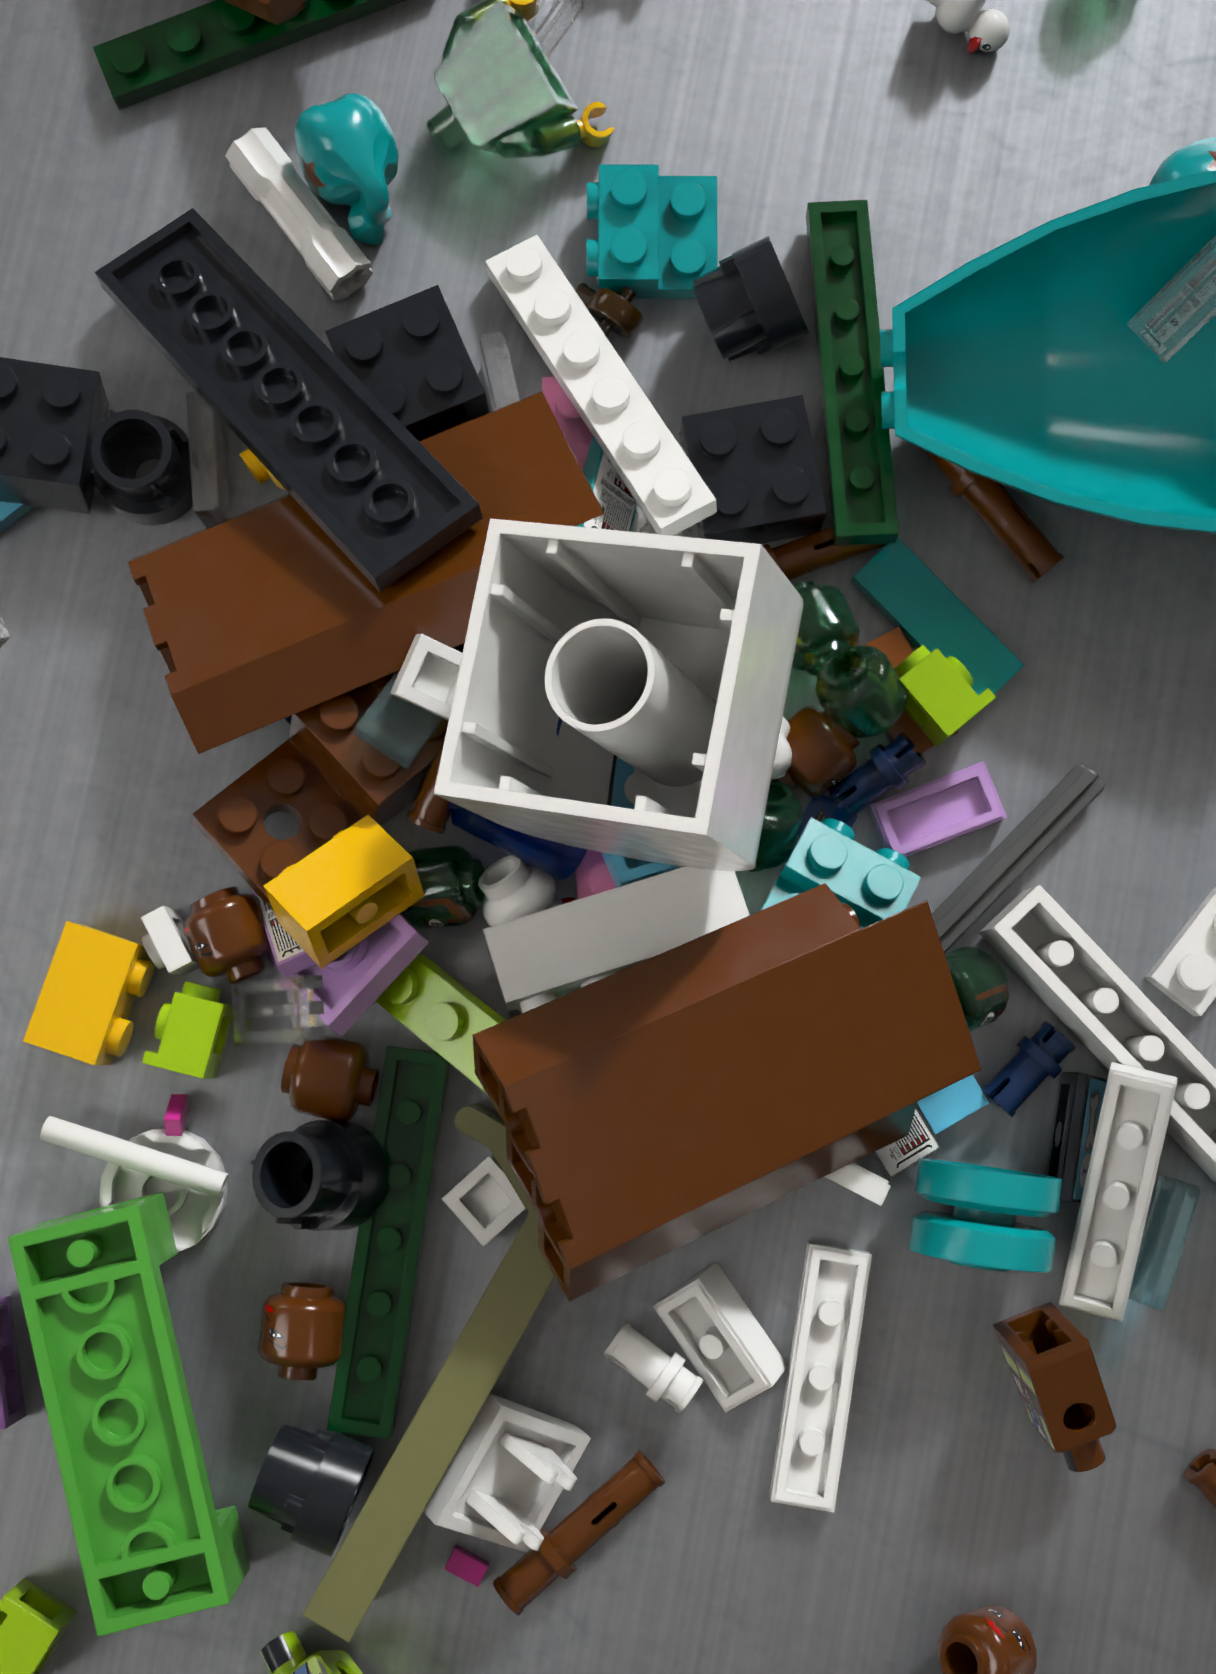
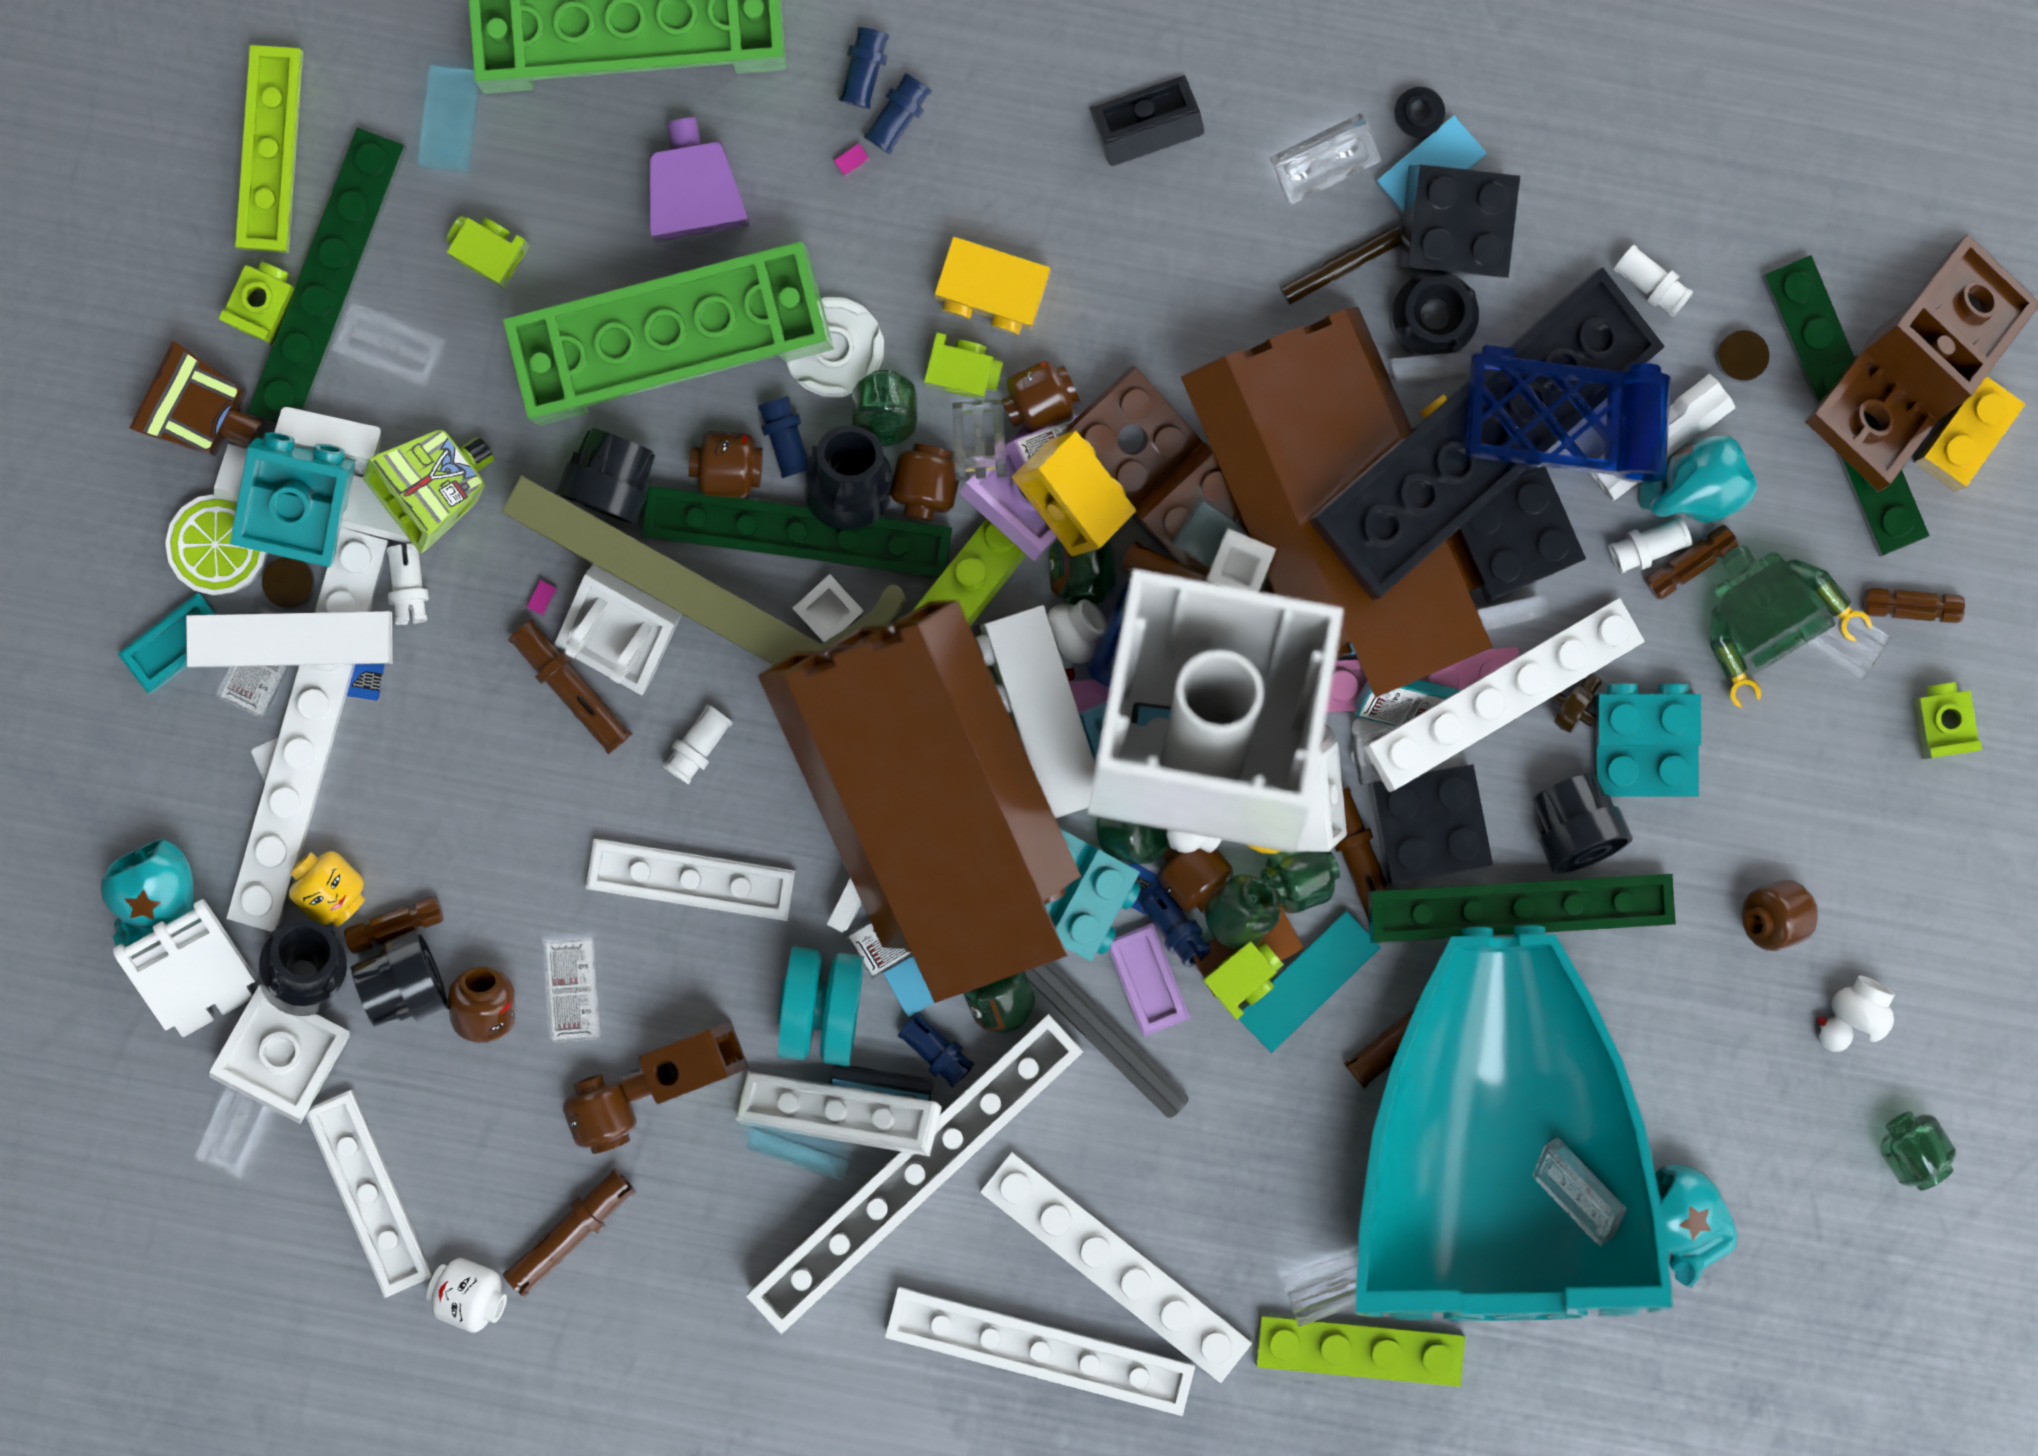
camera: 90 degrees right, 5 degrees up
white piece [40,1116,229,1198] -> none
white plate [141,906,199,976] -> none
dark pink piece [164,1094,189,1136] -> none
white slope [653,1263,787,1413] -> none
none -> clear tile [543,937,602,1043]
none -> reddish brown head [563,1074,637,1154]
none -> dark blue pin [758,396,808,478]
none -> clear green head [852,370,918,447]
none -> dark brown piece [1280,224,1402,305]
none -> clear blue piece [1465,345,1671,483]
none -> white pin [1608,516,1692,574]
none -> white pin [1614,244,1694,318]
none -> reddish brown axle [1645,525,1739,600]
none -> dark brown tile [1716,330,1770,383]
none -> reddish brown head [1741,880,1818,951]

